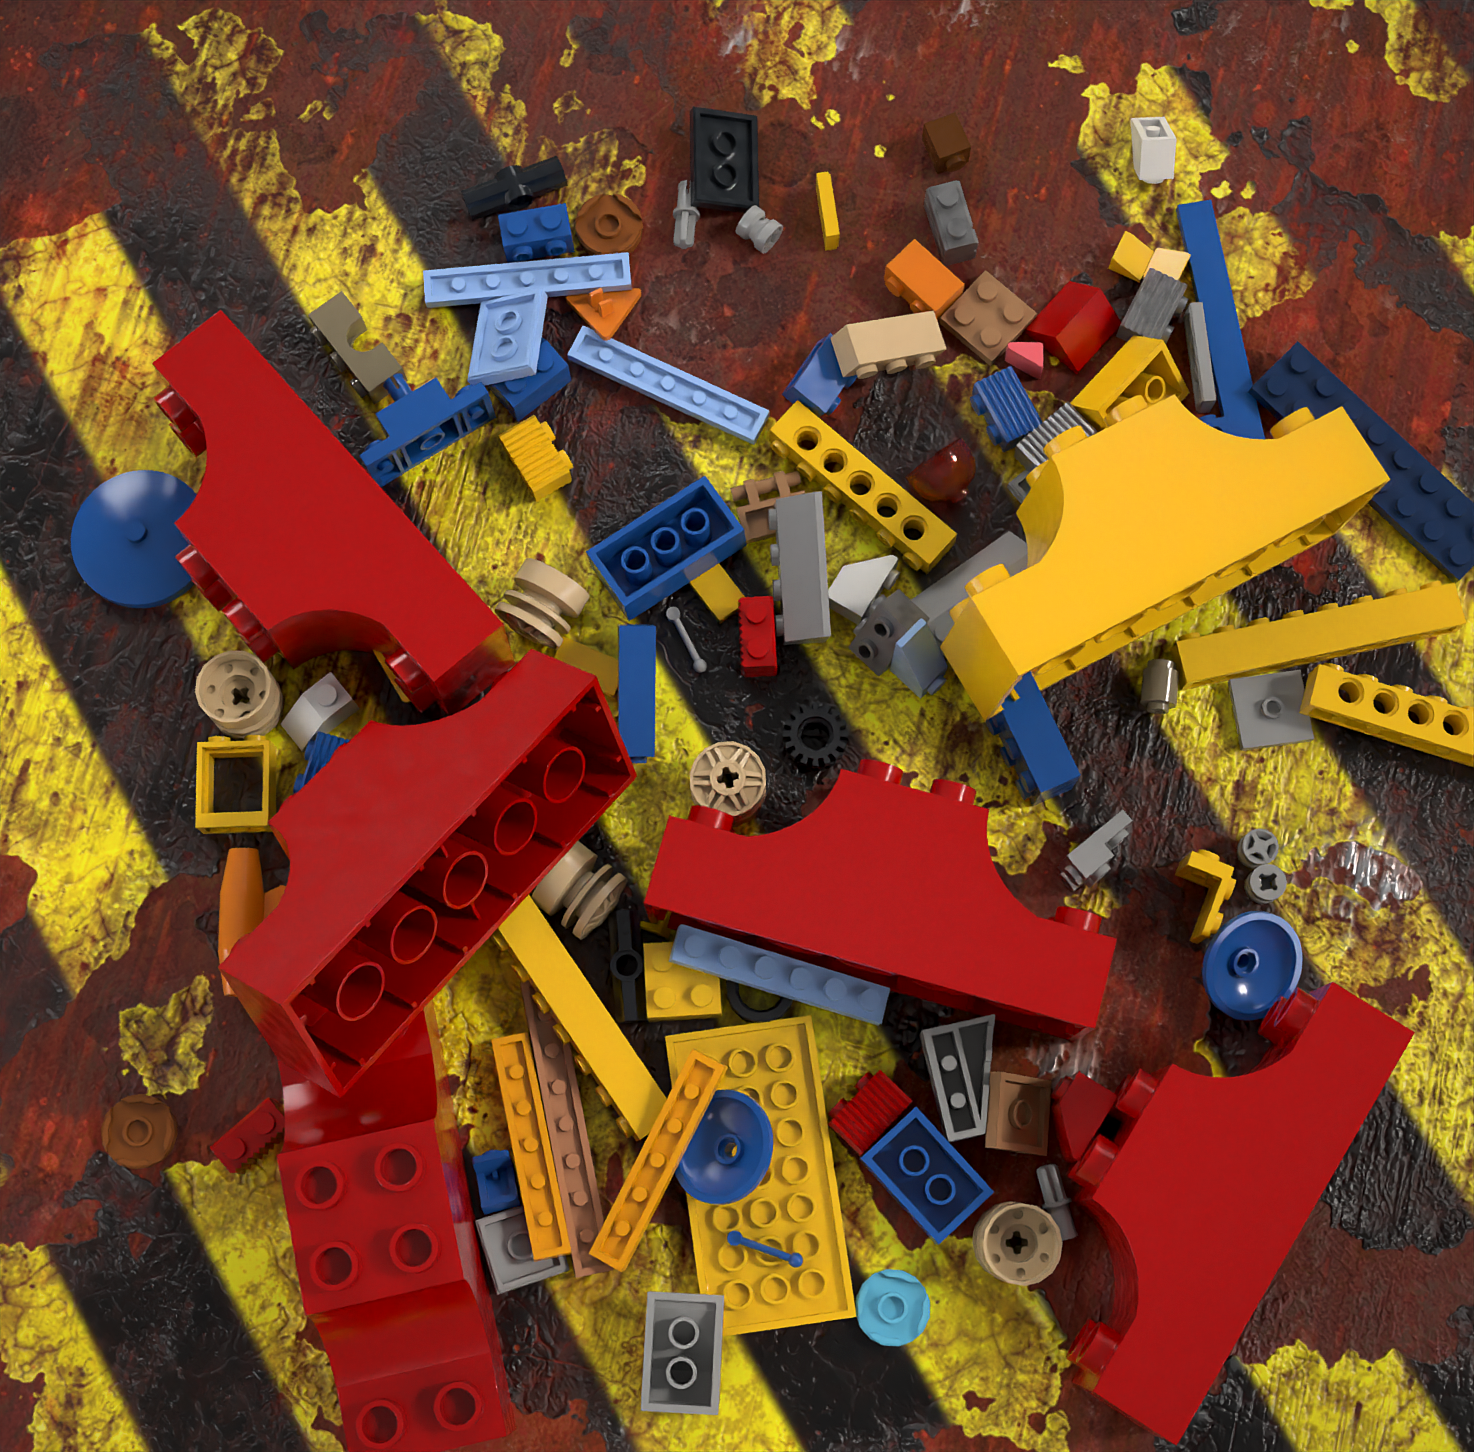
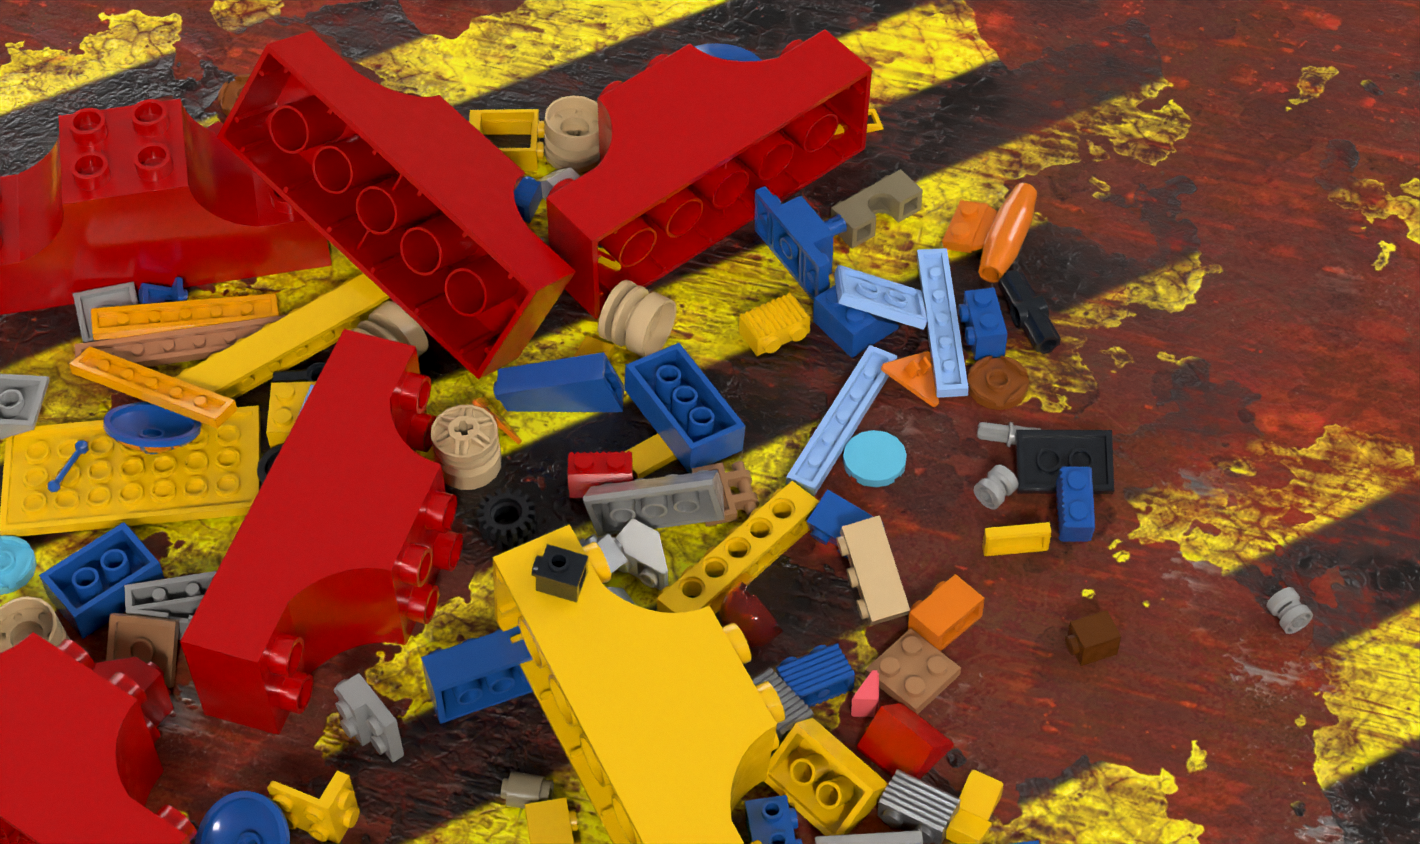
camera: 90 degrees right, 25 degrees down
light grey hinge [666,607,707,673] -> none
red brick [828,1070,912,1157] -> none
flat silver brick [924,181,979,266] -> none
white slope [1130,117,1176,184] -> none
none -> orange piece [472,396,522,444]
none -> black brick [531,544,588,603]
none -> medium azure tile [843,430,907,487]
none -> orange plate [942,183,1037,283]
none -> blue brick [1055,467,1095,542]

